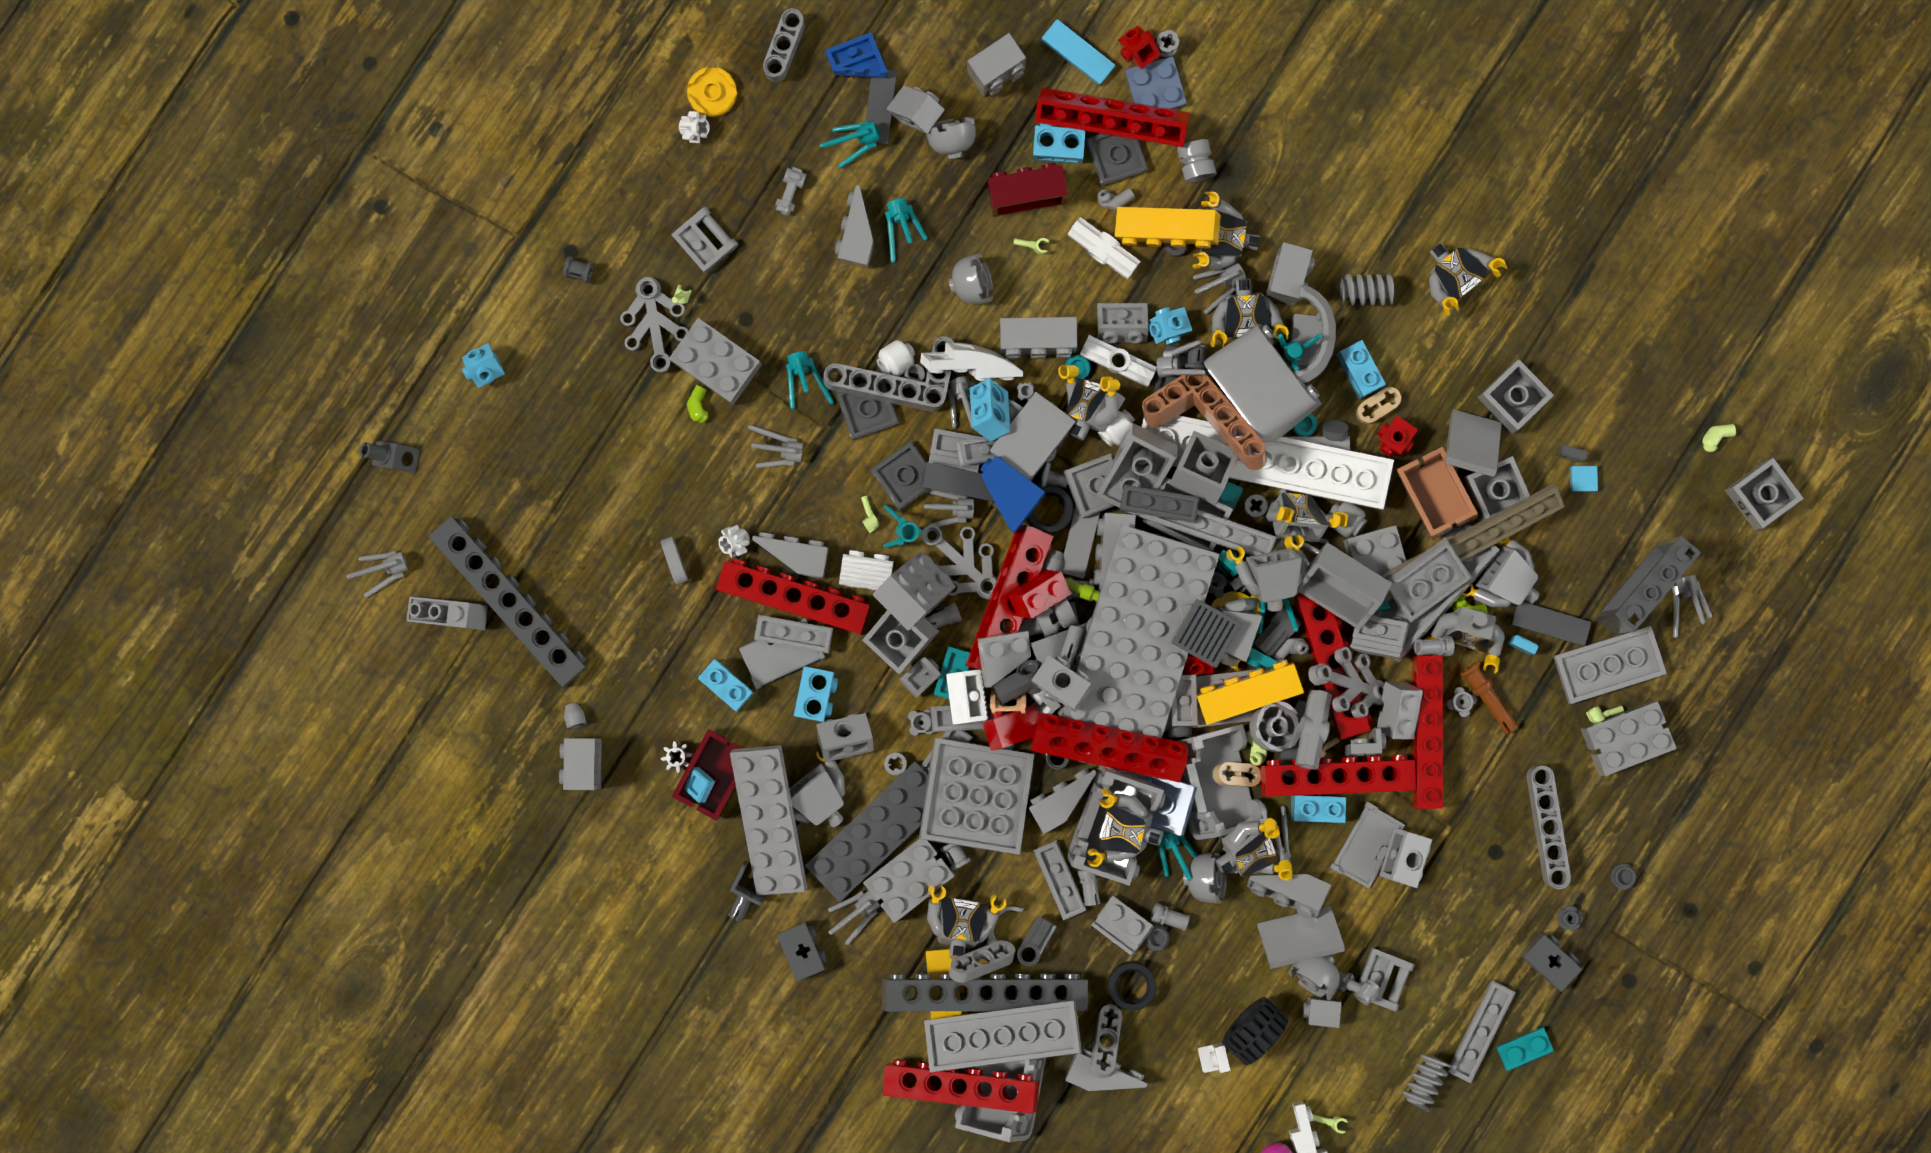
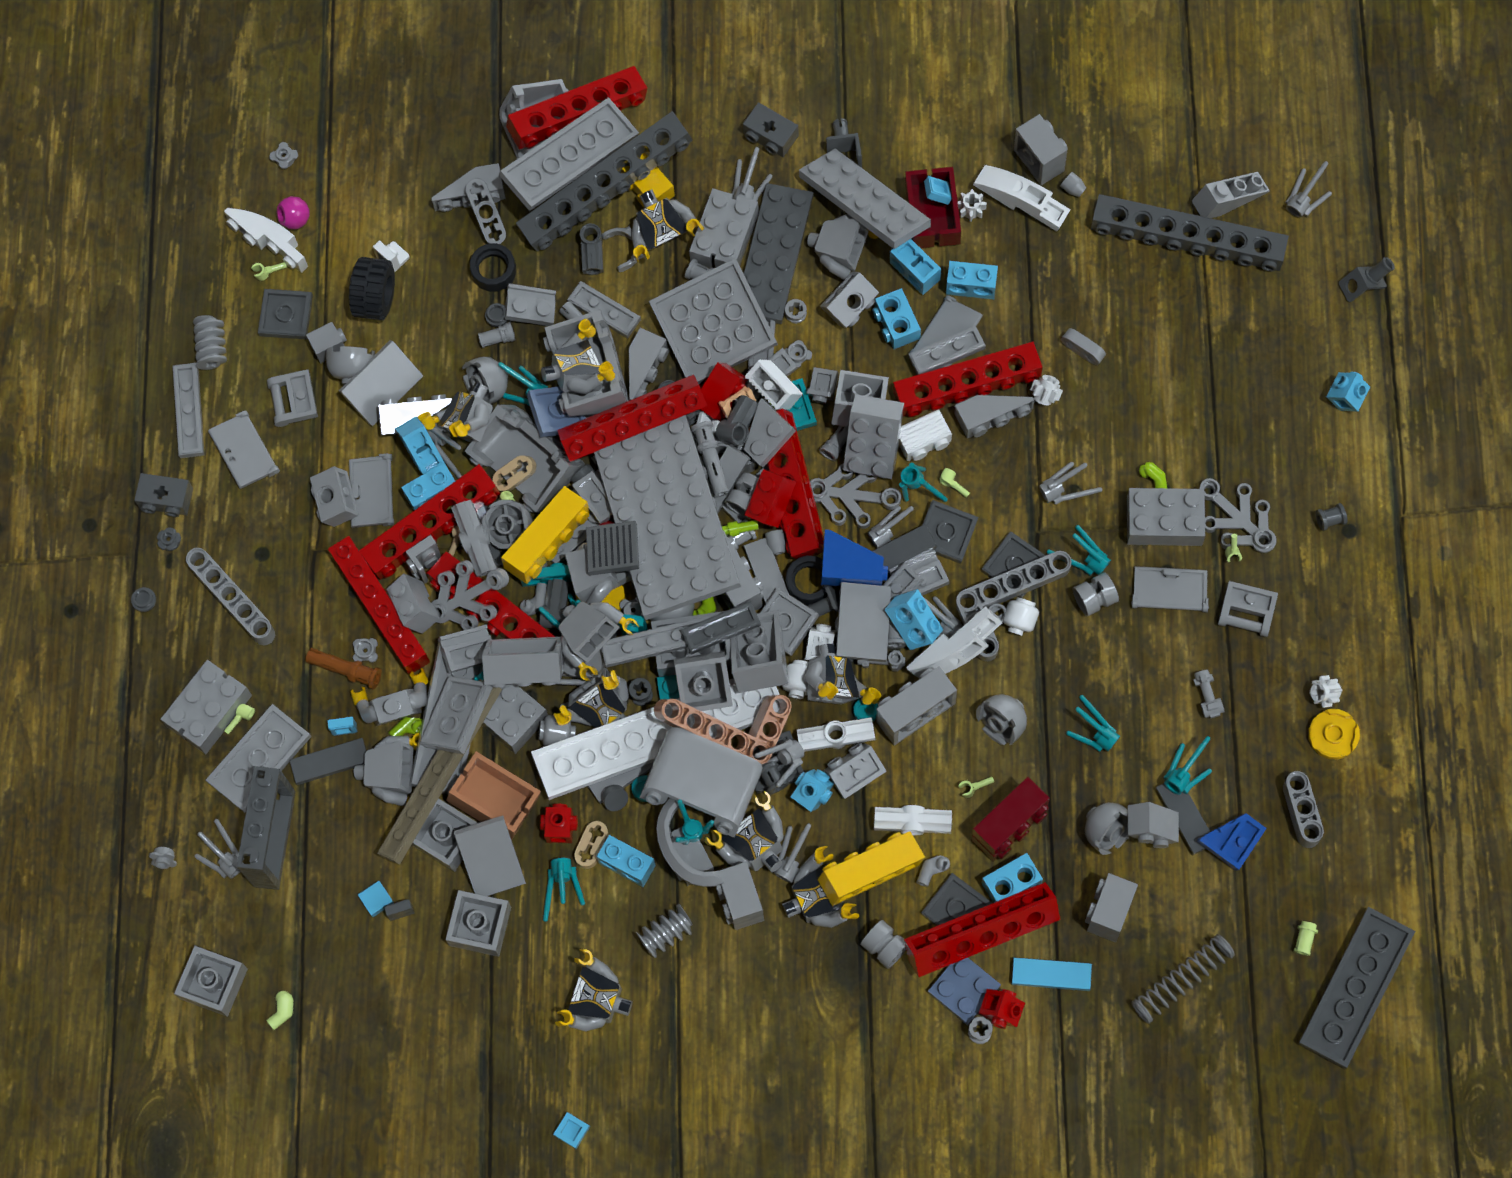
camera: 150 degrees right, 15 degrees down
light grey slope [835,185,874,269] -> none
light grey beam [949,940,1015,983] -> none
light grey brick [1031,655,1093,712] -> none
light grey bar [1338,972,1380,1005] -> none
light grey pin [1414,636,1455,656] -> none
teal plate [1495,1027,1554,1071] -> none
none -> light grey plate [149,847,177,869]
none -> light grey door [208,411,280,489]
none -> dark grey tile [258,289,313,340]
none -> medium azure brick [395,416,446,475]
none -> teal plant [543,858,585,922]
none -> medium azure tile [553,1112,590,1149]
none -> white bracket [805,624,836,661]
none -> medium azure brick [890,239,941,295]
none -> white slope [973,165,1071,231]
none -> light grey wheel [1072,573,1119,617]
none -> light grey door [1131,566,1209,612]

